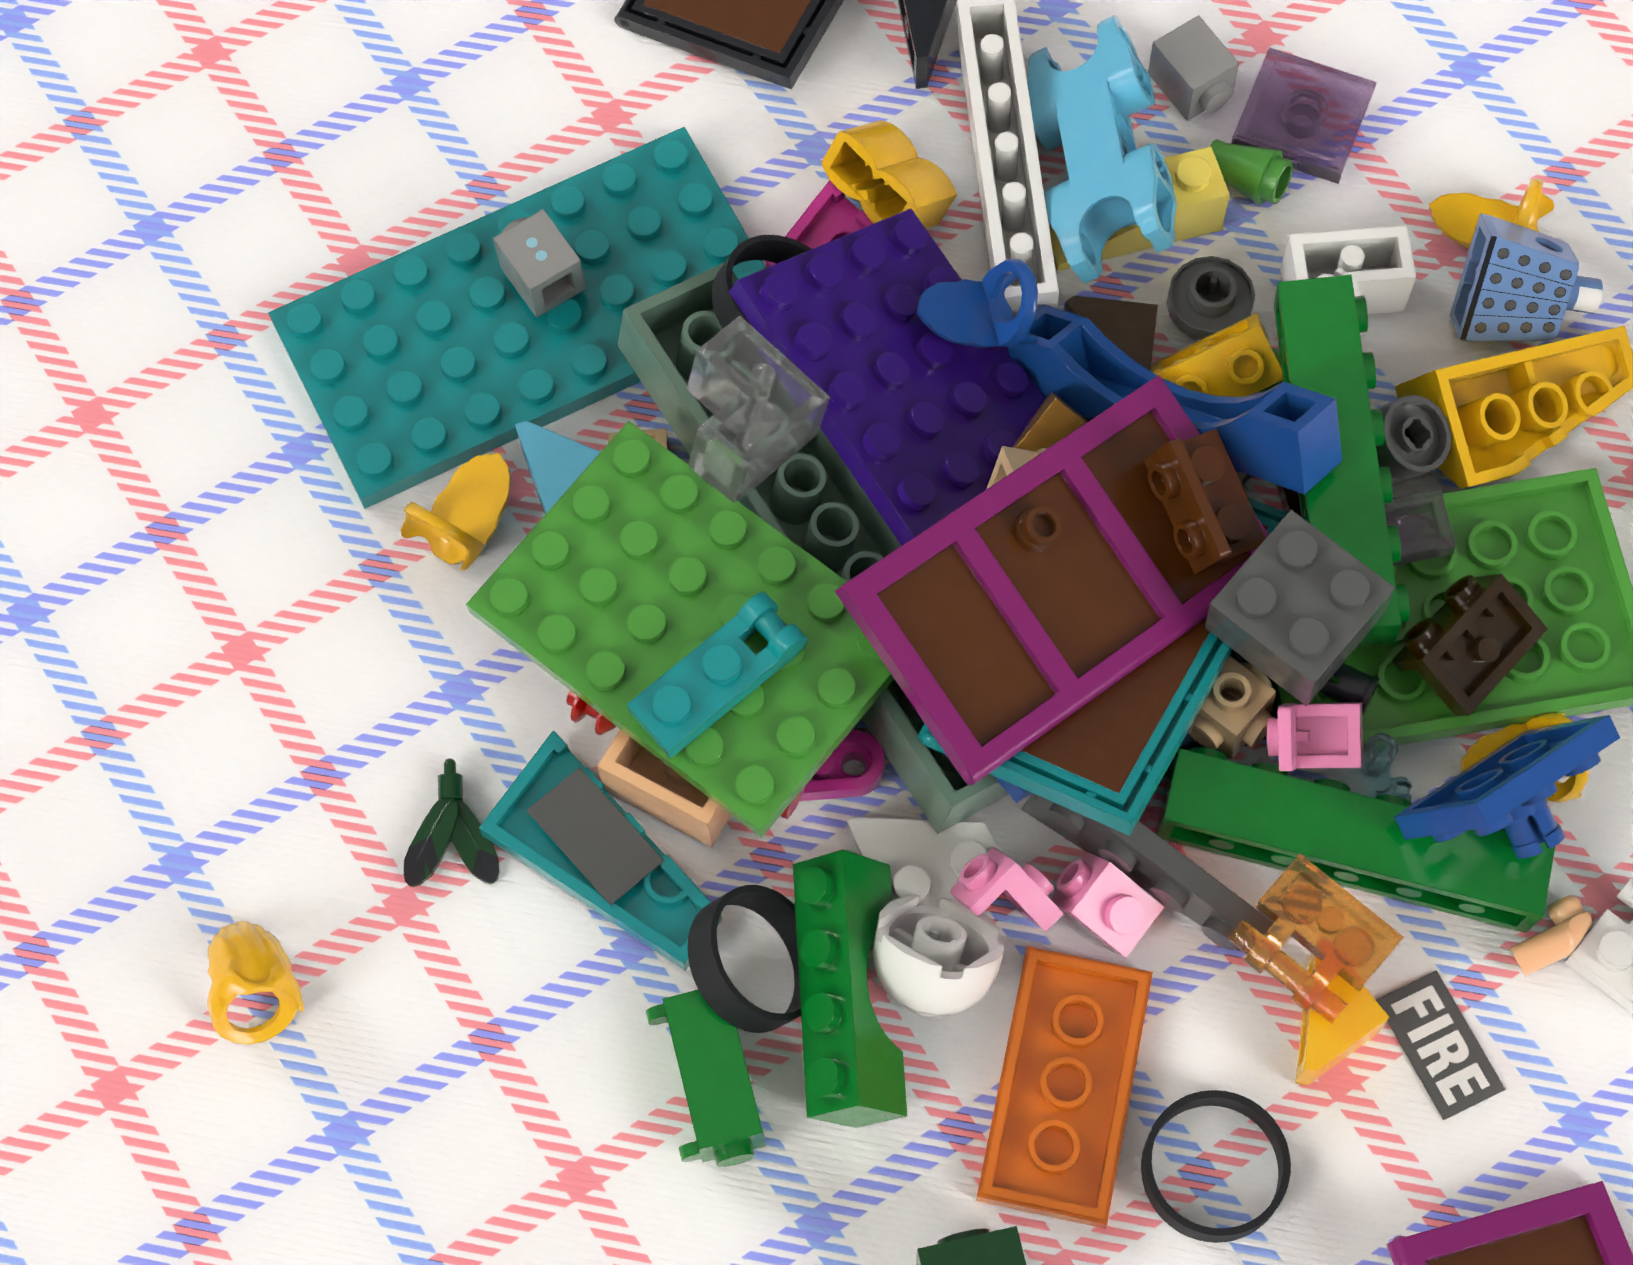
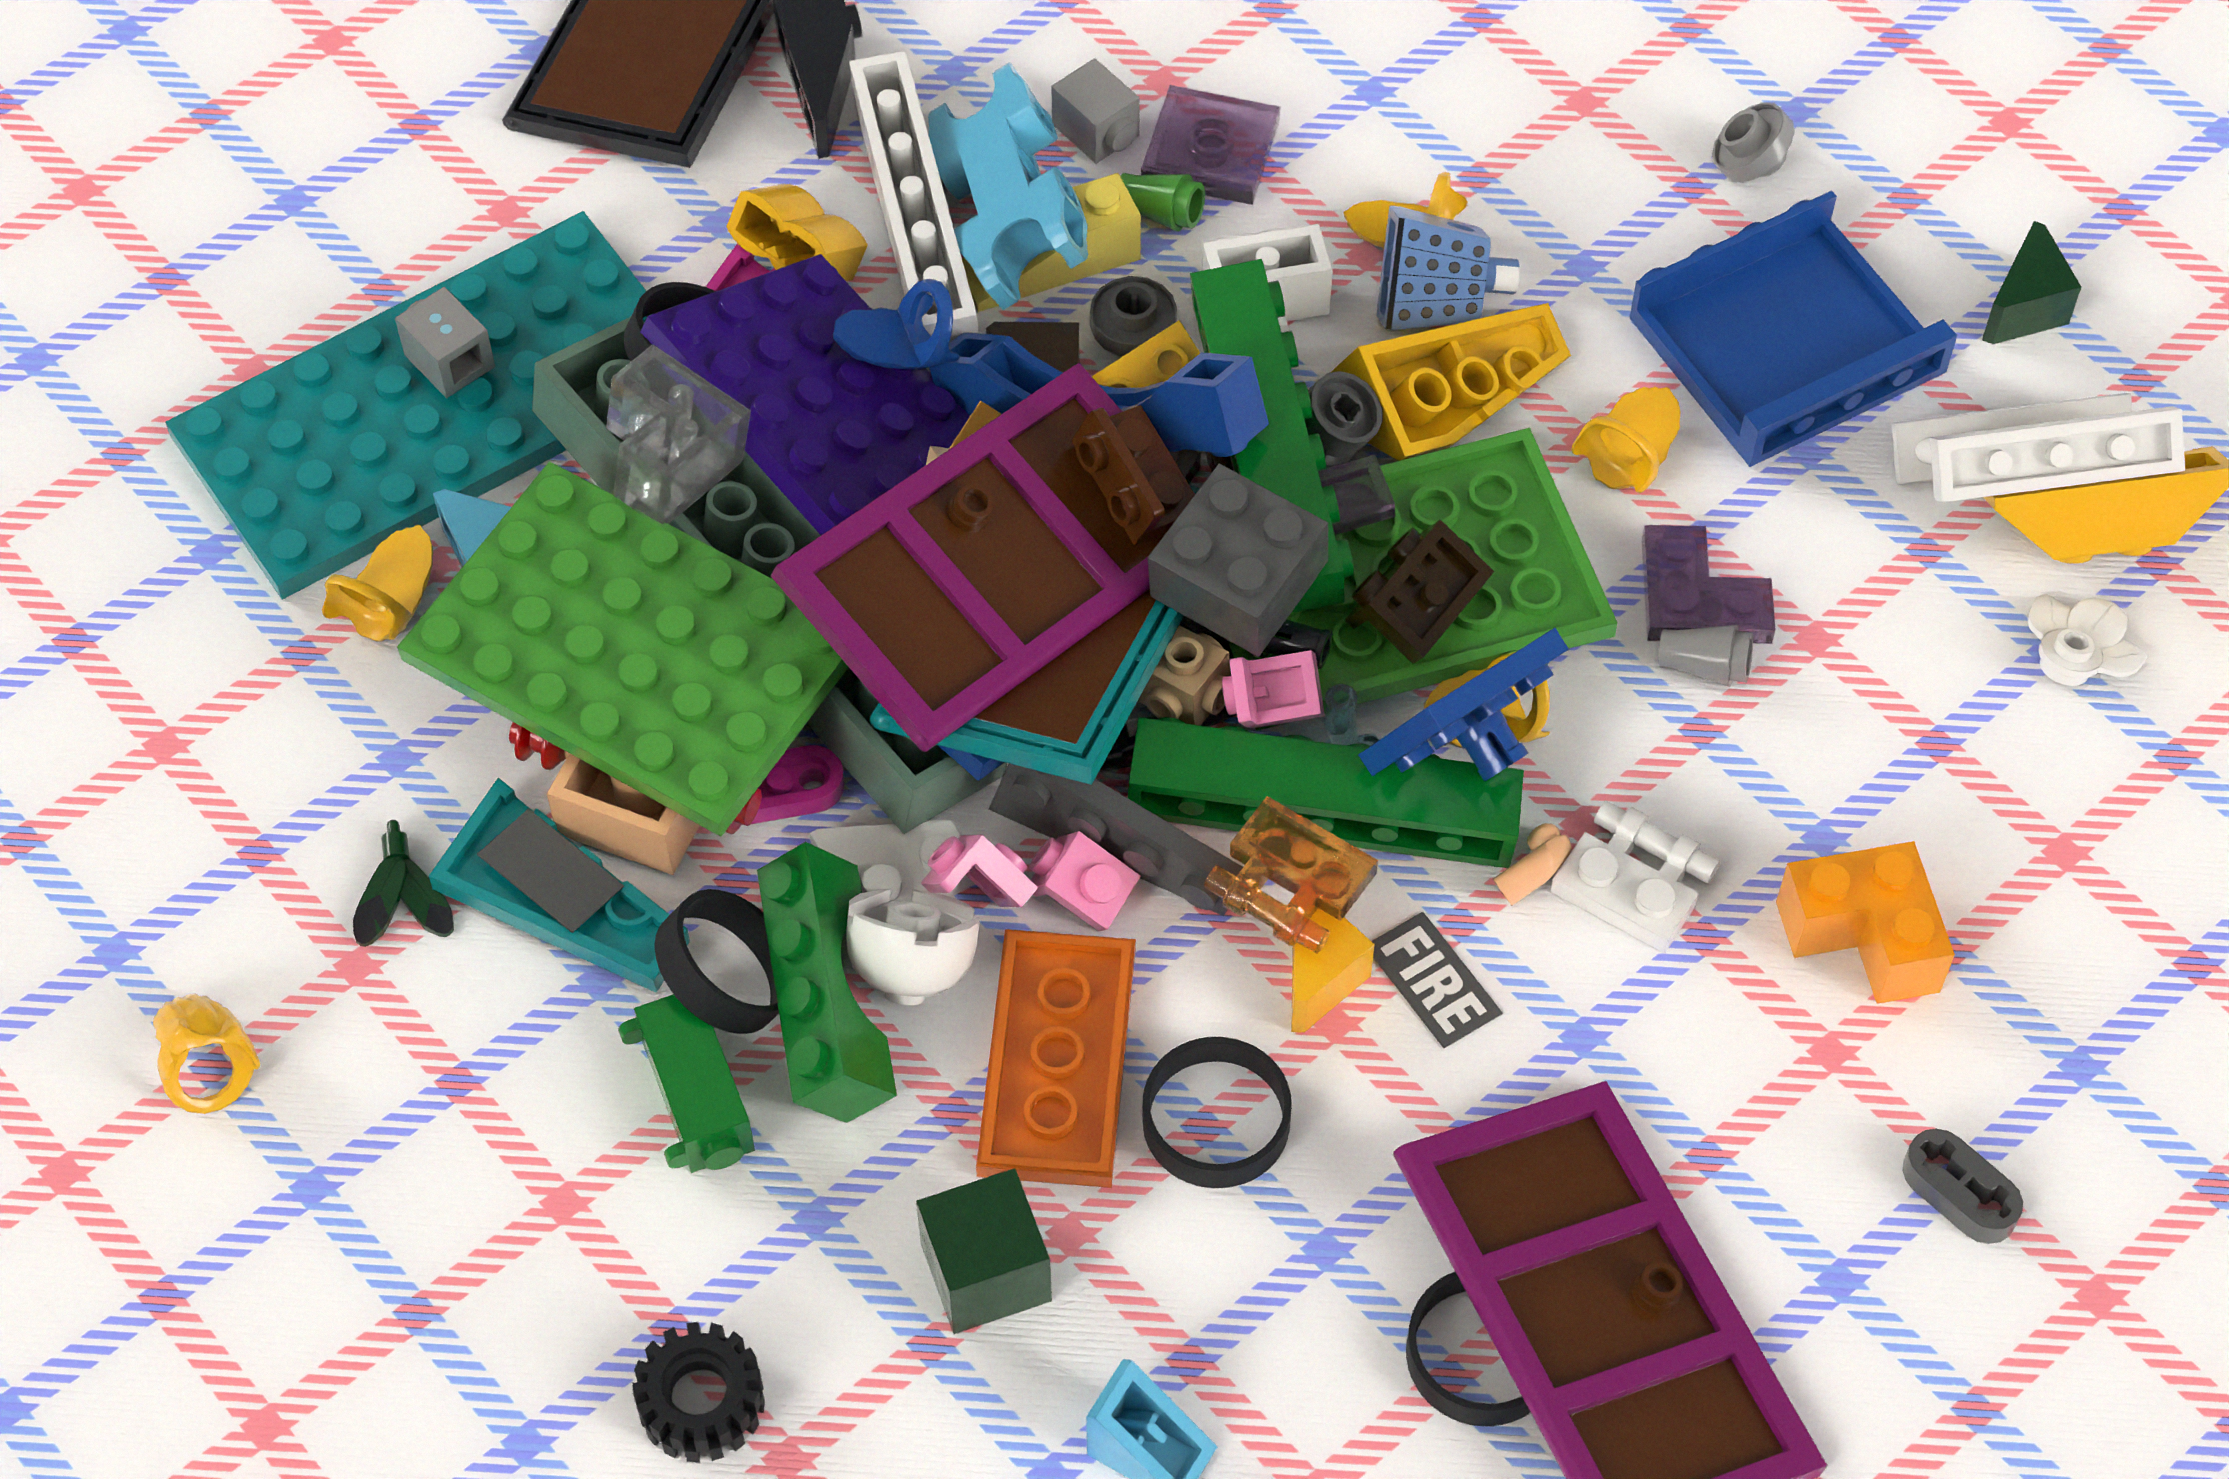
camera: 10 degrees left, 10 degrees down
teal plate [627,592,808,759] -> none

